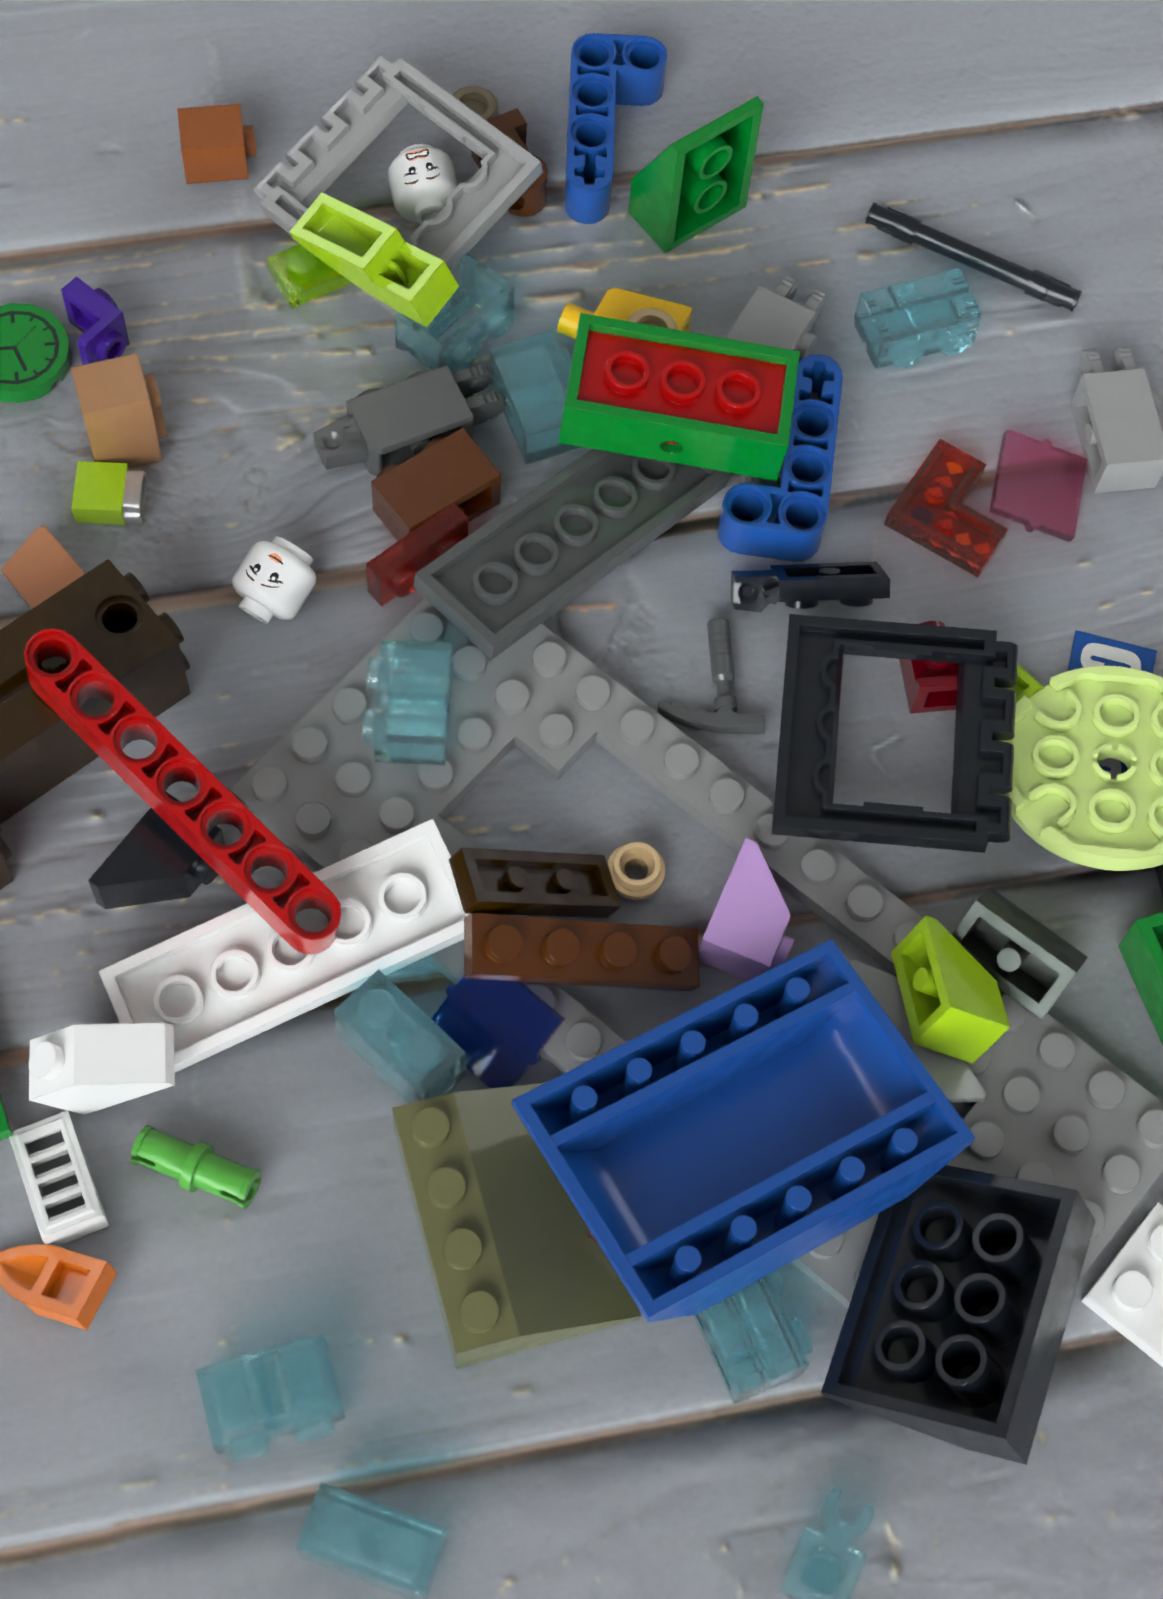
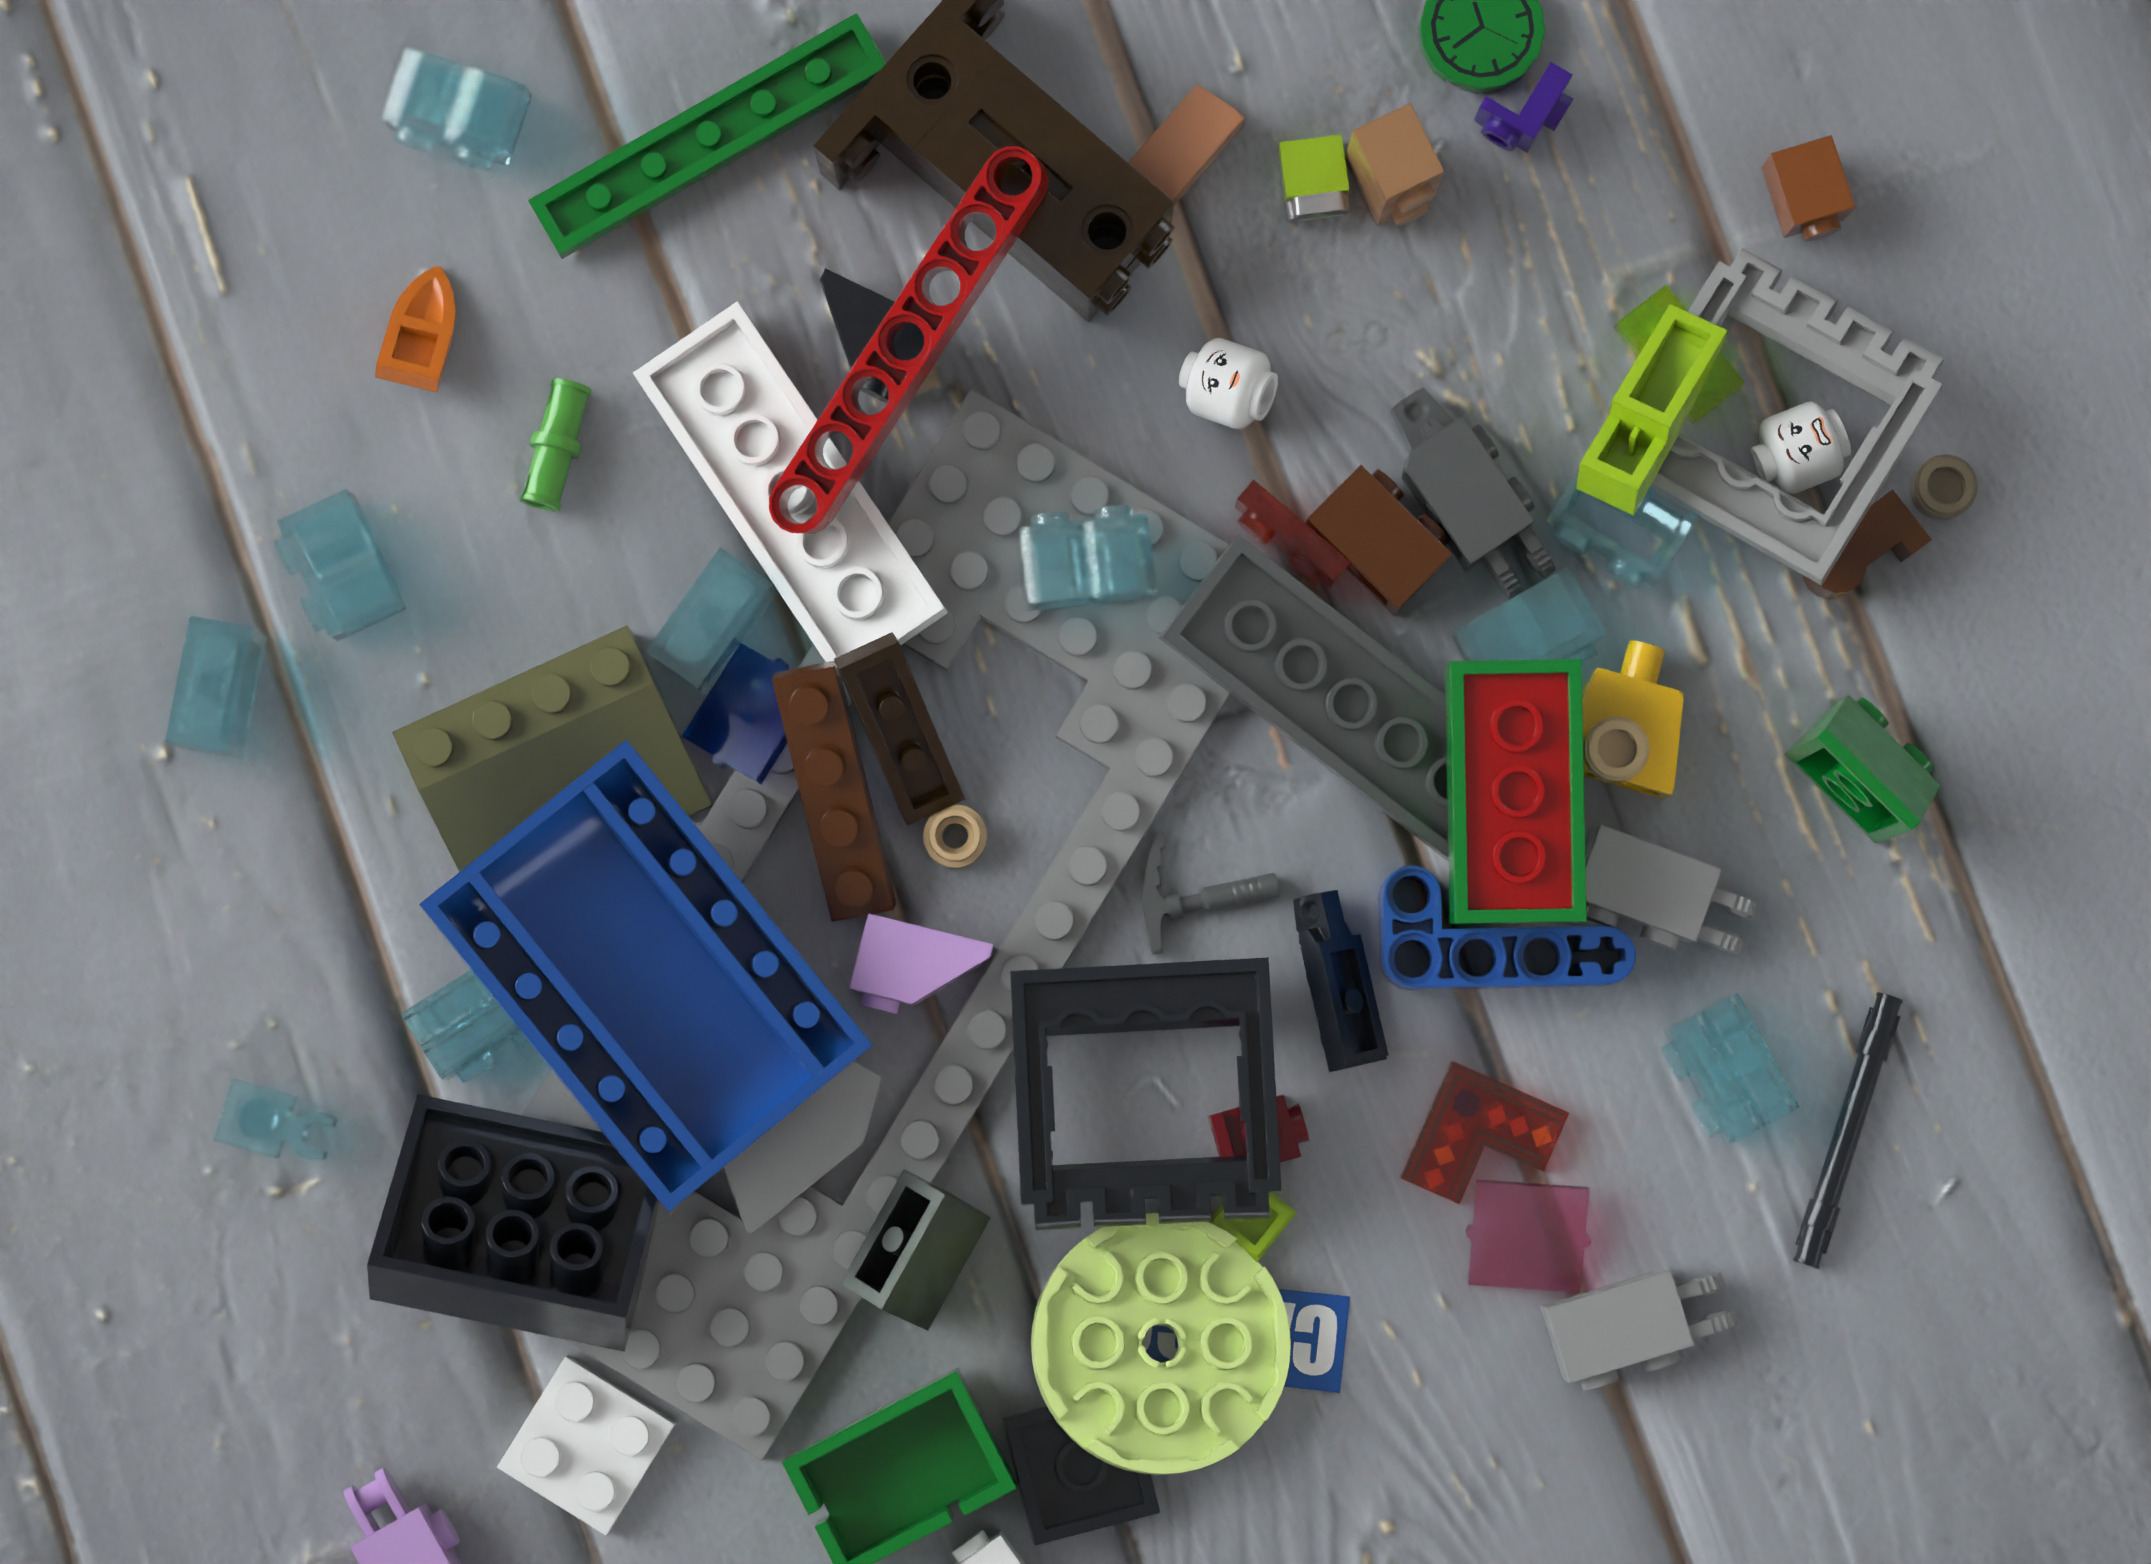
camera: 85 degrees right, 20 degrees up
white slope [9,1110,109,1246] -> none
white slope [29,1022,175,1115] -> none
blue beam [564,33,667,224] -> none
lime slope [891,915,1010,1064] -> none

